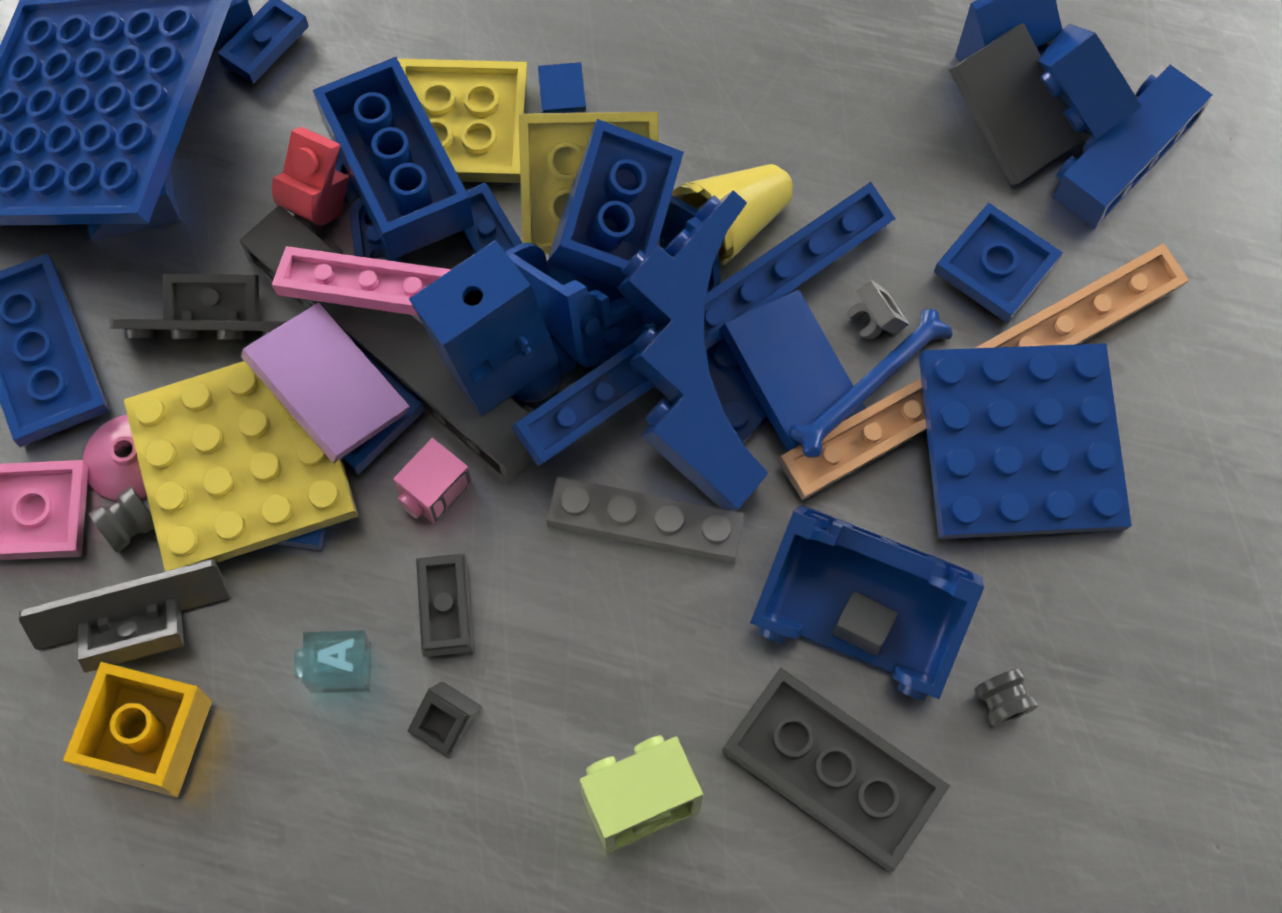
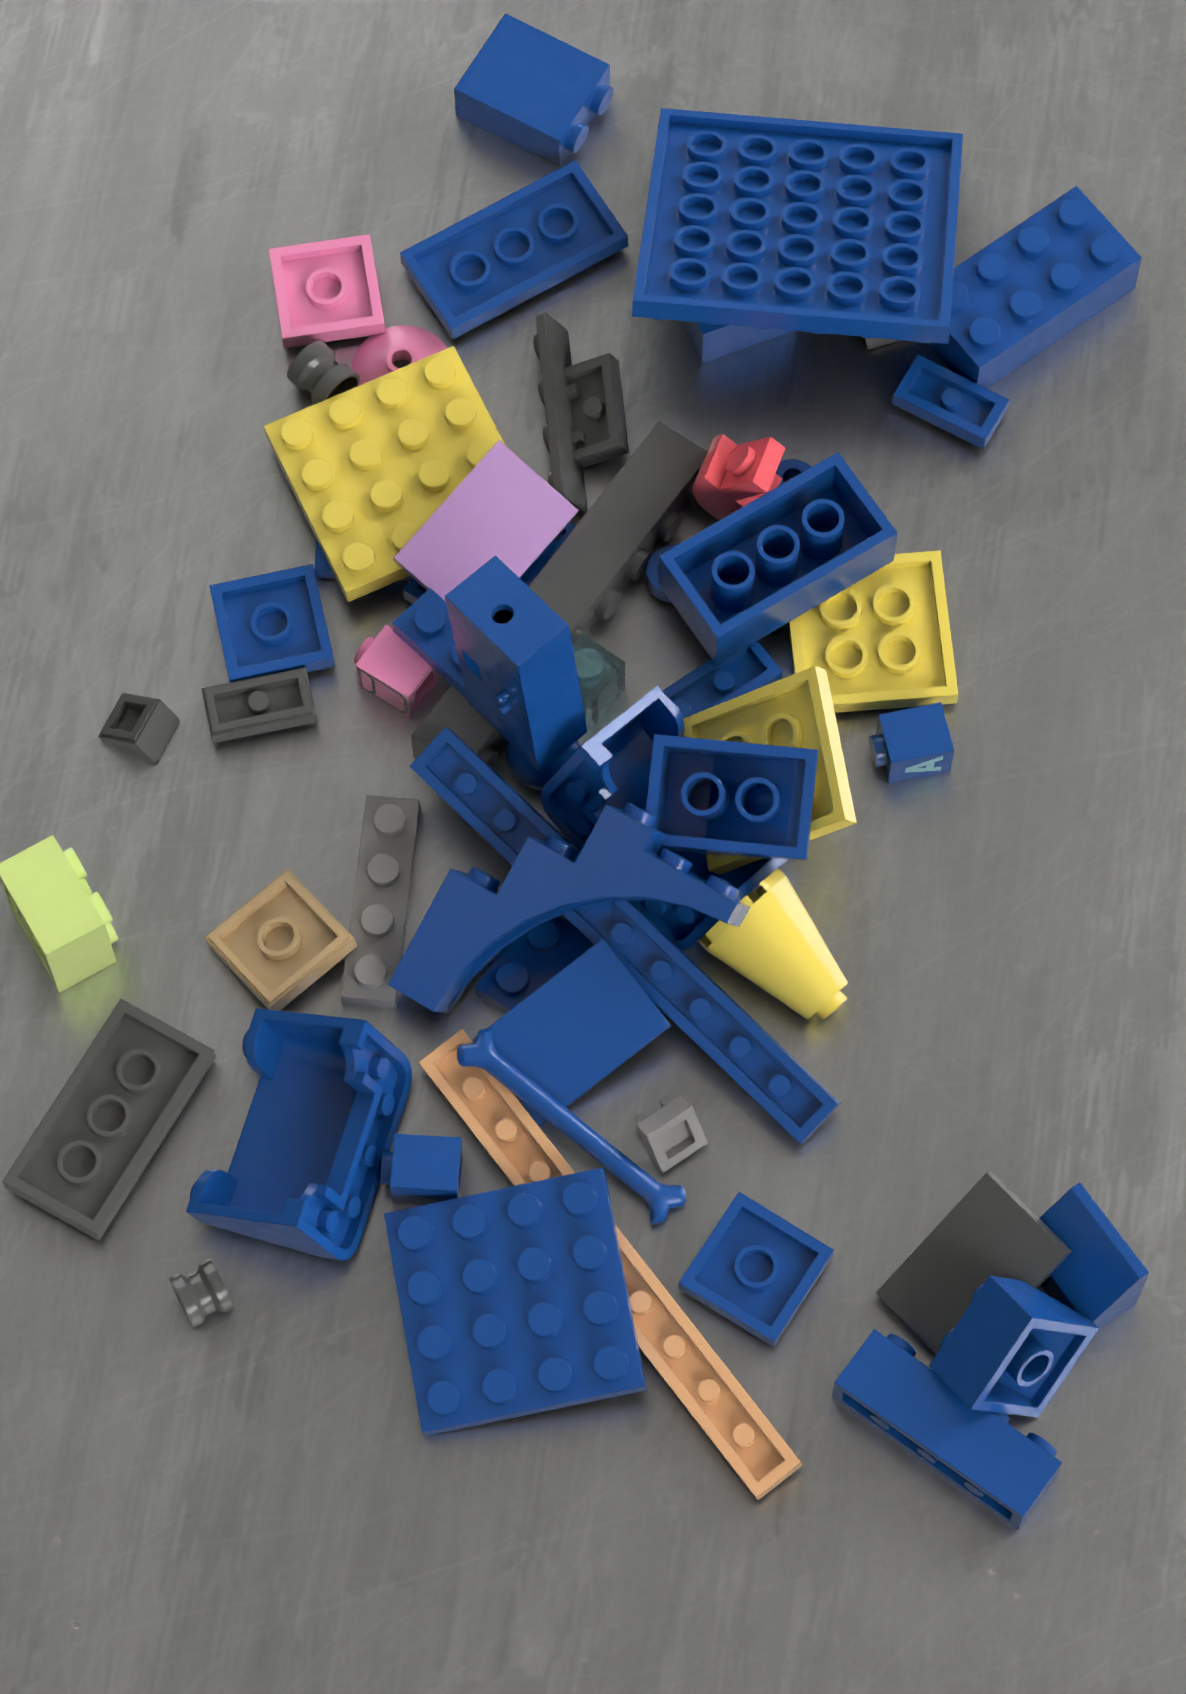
camera: 85 degrees right, 0 degrees up
dark grey bracket [19,559,228,673] -> none
yellow brick [63,662,212,798] -> none
bright pink plate [272,246,451,316] -> none
clear light blue brick [294,630,371,694] -> none
dark grey slope [832,591,898,657] -> none
none -> tan plate [204,869,358,1011]
none -> blue plate [209,564,335,682]
none -> blue brick [381,1133,463,1205]
none -> blue plate [392,588,468,700]

